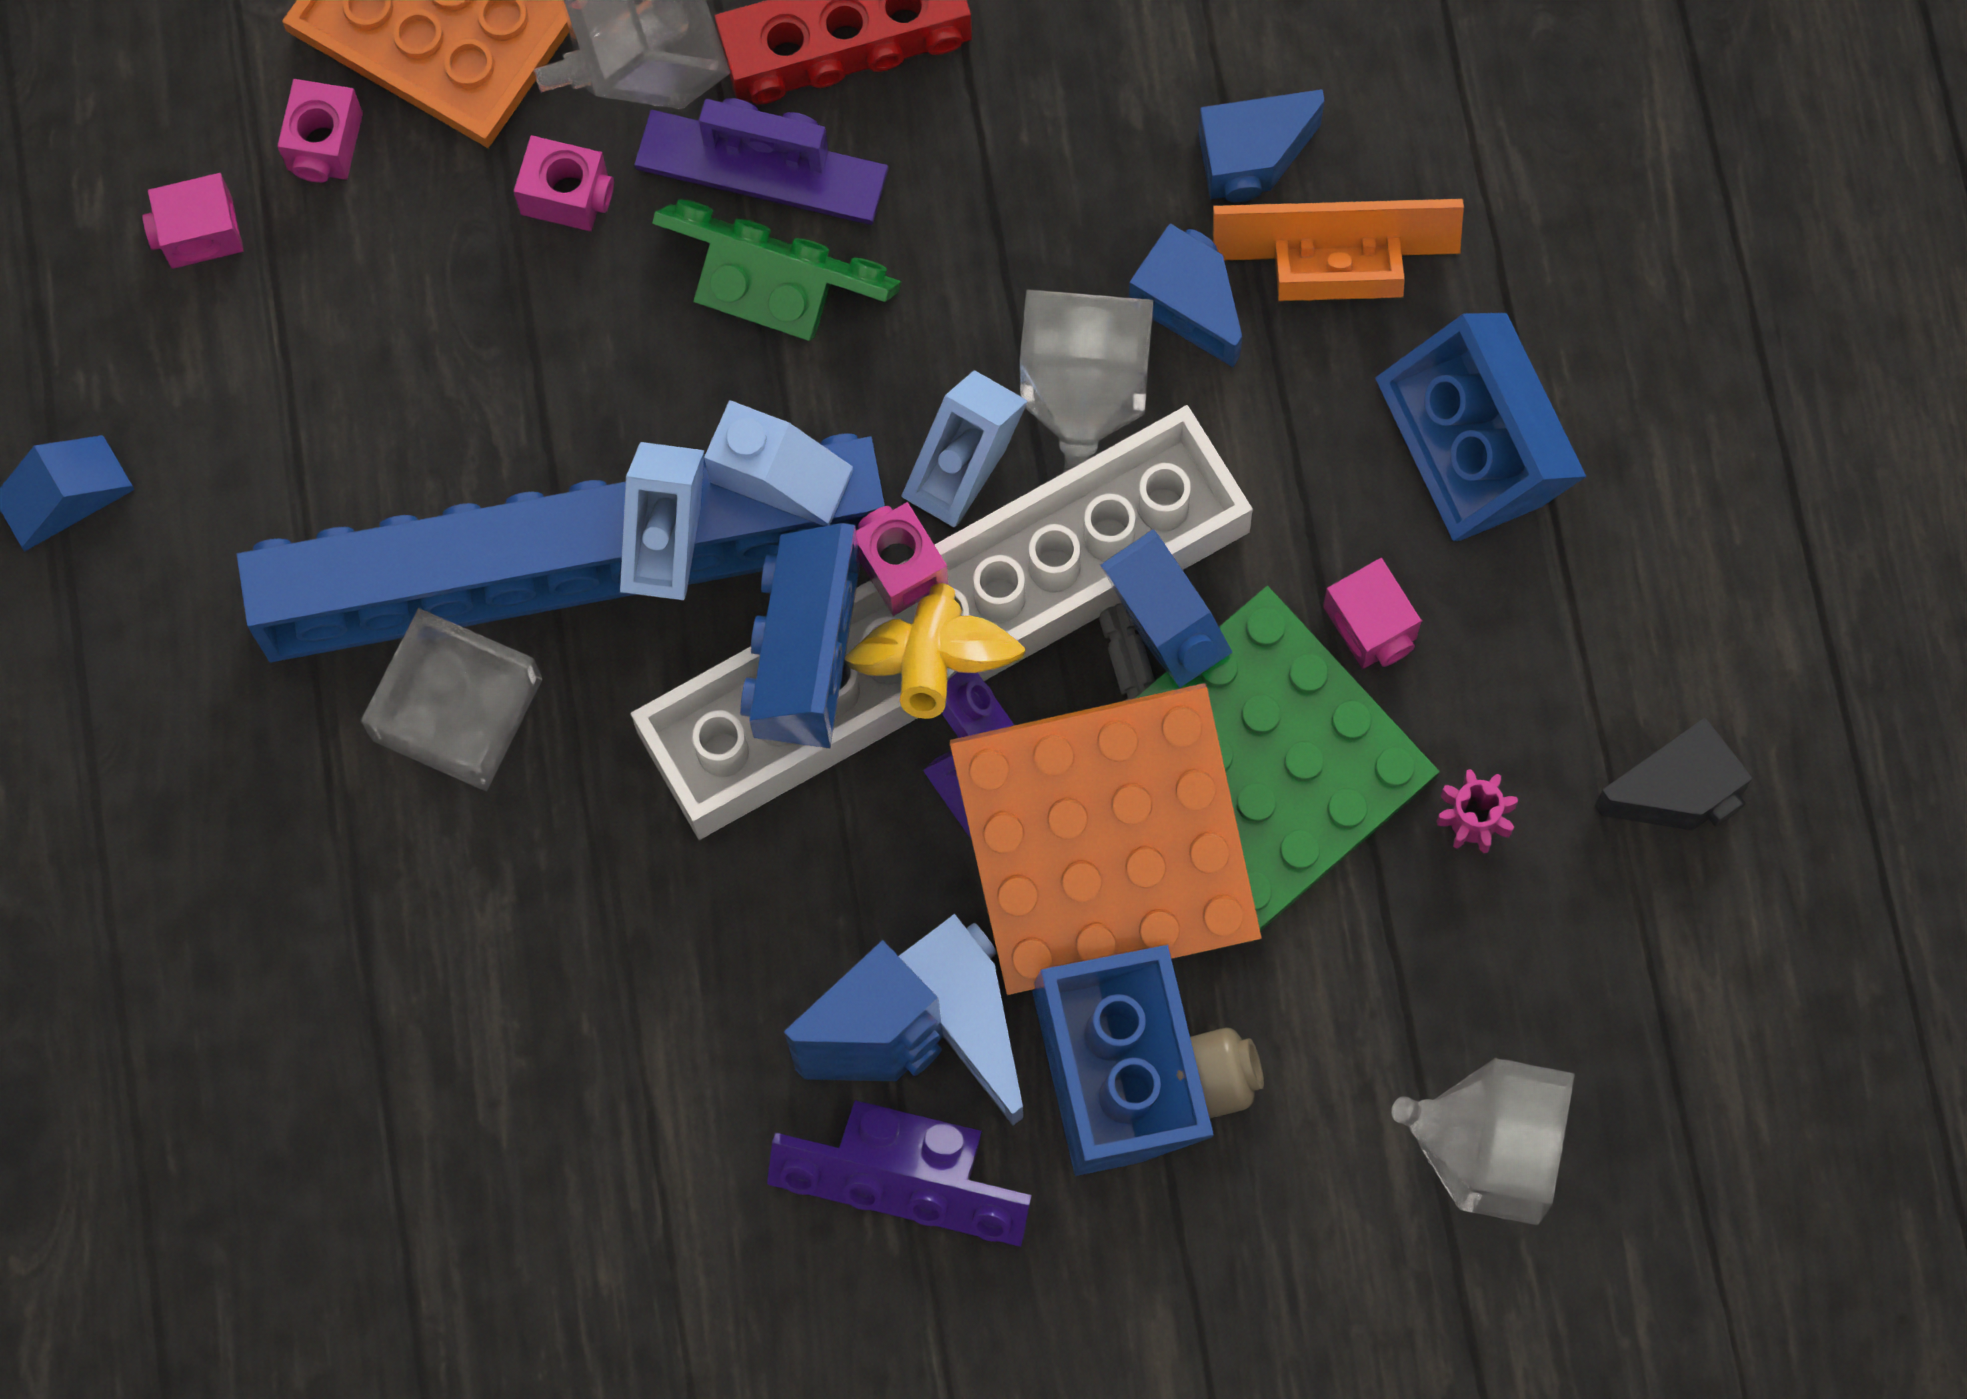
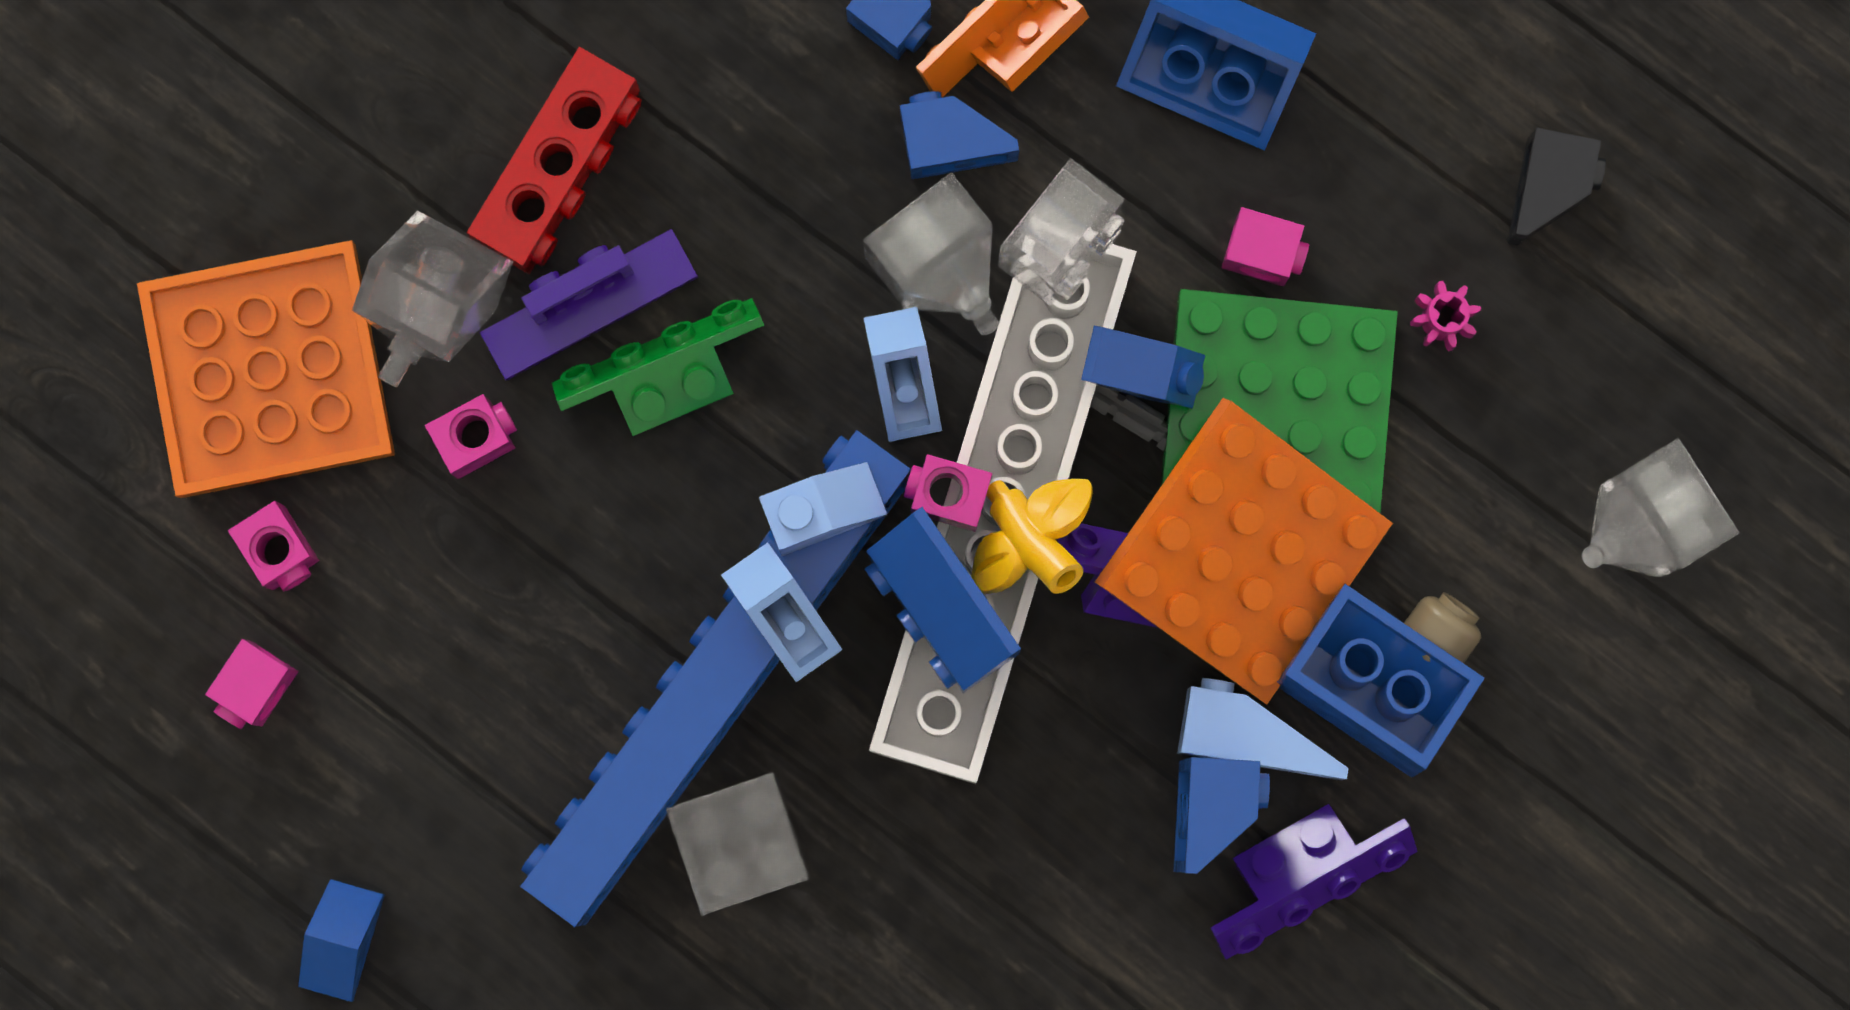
camera: 45 degrees left, 10 degrees up
none -> clear brick [998,158,1125,306]

